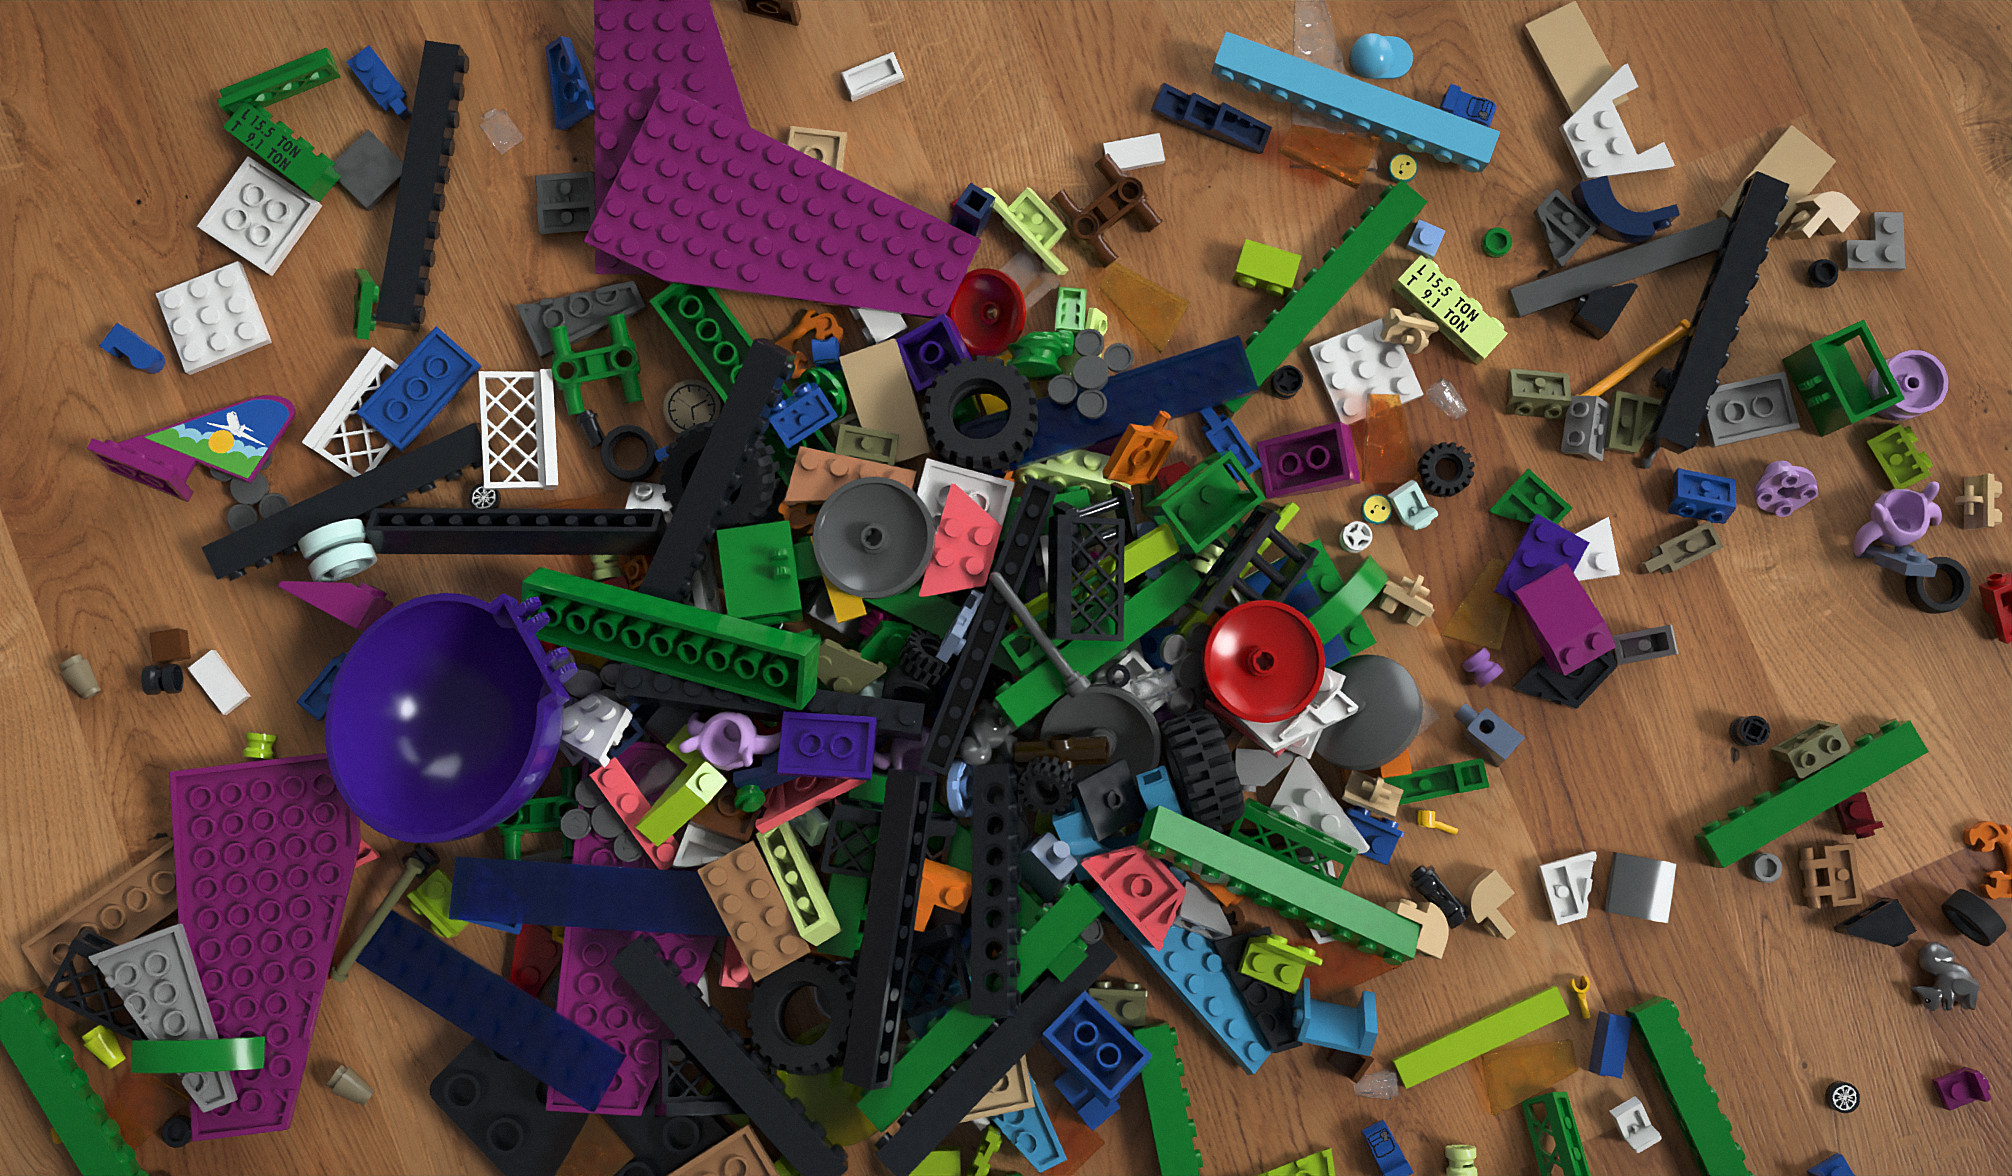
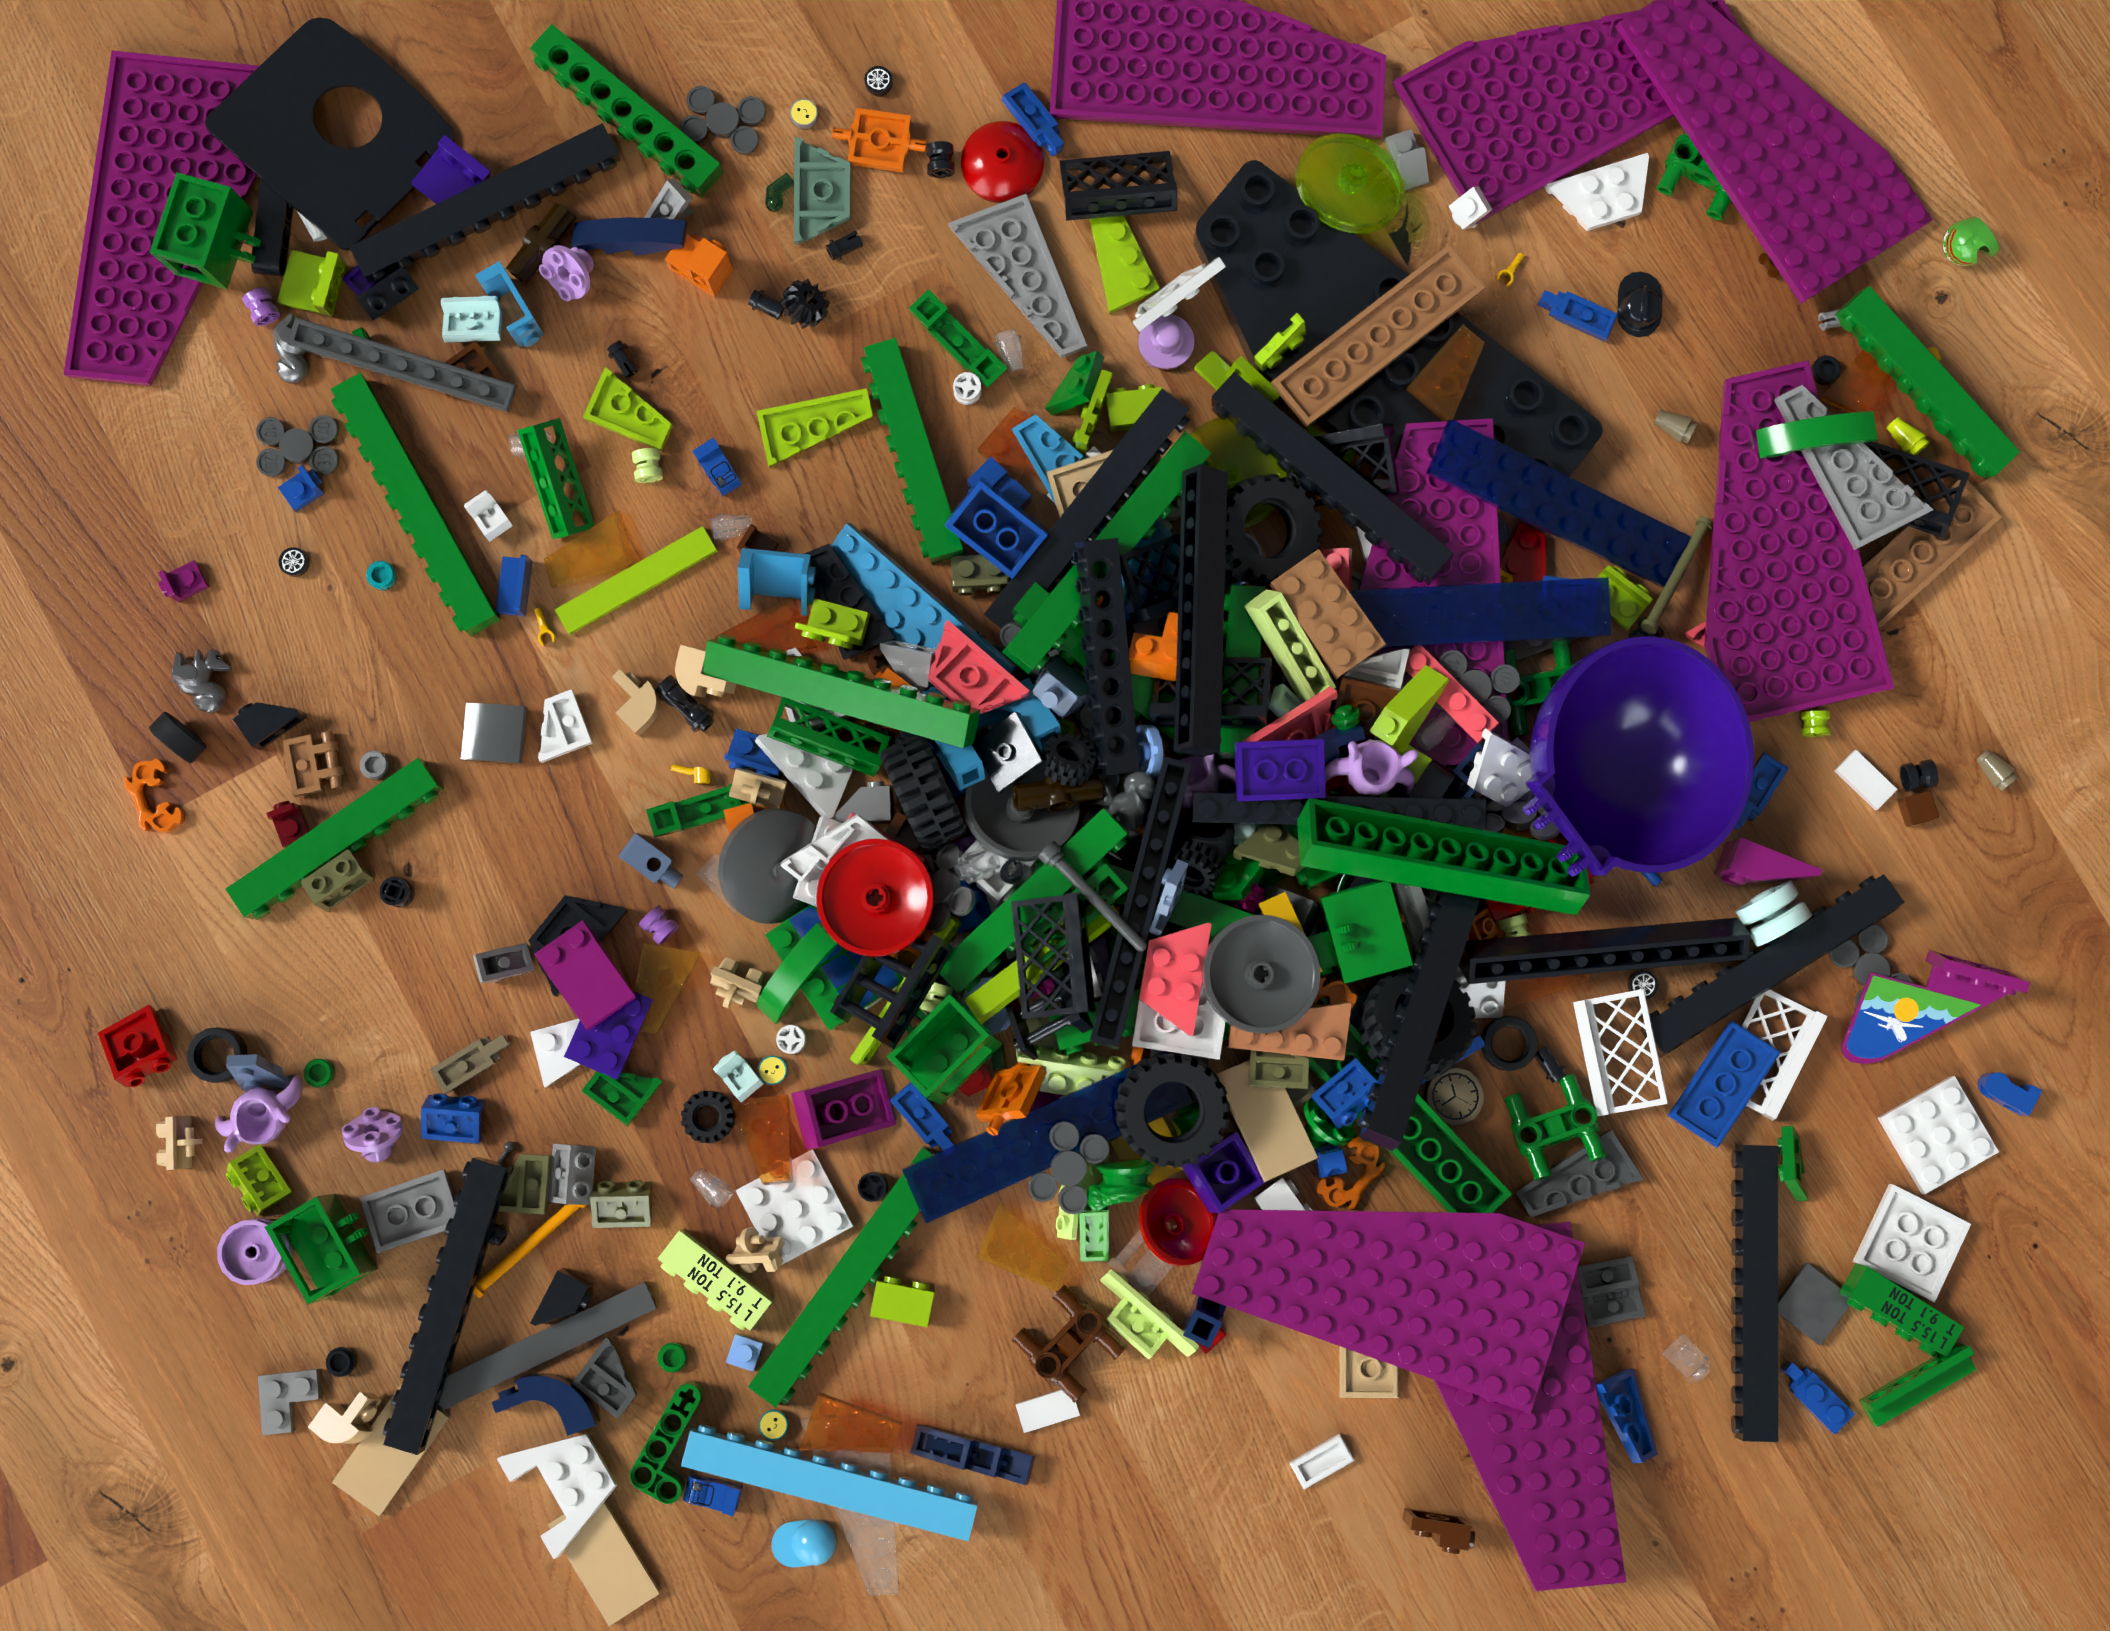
camera: 170 degrees right, 0 degrees up
none -> green tile [304,1058,335,1088]
none -> teal tile [366,561,397,590]
none -> green beam [629,1381,704,1504]

